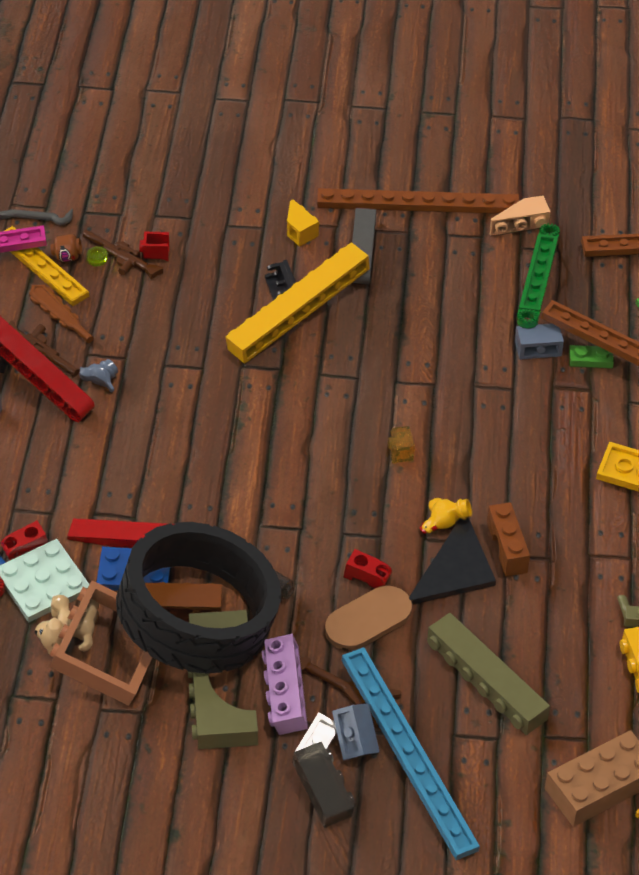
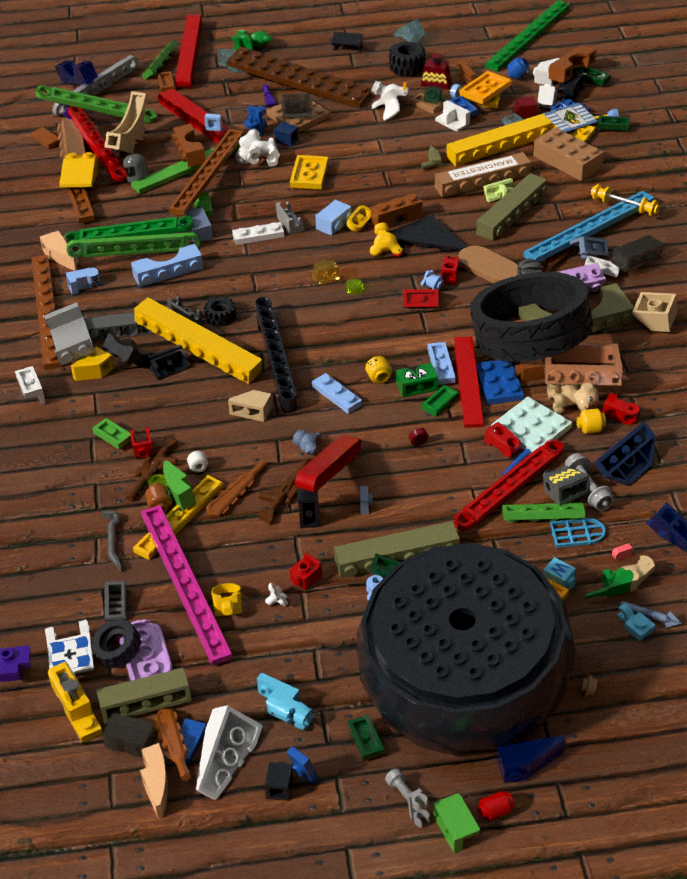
camera: 100 degrees left, 5 degrees down
none -> white panel [15,366,46,405]
none -> light grey panel [44,302,95,366]
none -> bright green plate [66,232,201,258]
none -> light blue leg [66,268,100,295]
none -> bright green plate [92,418,131,450]
none -> black brick [103,333,155,367]
none -> light blue arch [131,244,203,287]
none -> bright green slope [163,460,196,510]
none -> dark grey hinge [167,296,205,325]
none -> white piece [187,451,208,473]
none -> black tyre [204,296,236,327]
none -> tan slope [228,390,272,422]
none -> white plate [232,222,284,245]
none -> black beam [255,297,297,413]
none -> light grey hinge [276,201,305,235]
none -> light blue plate [312,373,362,414]
none -> light blue brick [315,200,351,236]
none -> clear neon green tile [346,279,363,294]
none -> yellow plate [347,205,371,231]
none -> yellow head [365,356,392,383]
none -> green brick [396,363,438,398]
none -> red panel [403,289,439,308]
none -> dark red tile [408,428,429,446]
none -> light blue brick [421,270,444,290]
none -> green tile [421,385,459,417]
none -> light blue plate [427,342,455,385]
none -> medium nougat brick [435,152,531,198]
none -> yellowish green hips [484,178,513,202]
none -> dark grey piece [517,258,542,275]
none -> yellow head [577,409,606,434]
none -> yellow axle [591,184,660,217]
none -> red leg [602,393,640,425]
none -> tan slope [632,292,678,332]

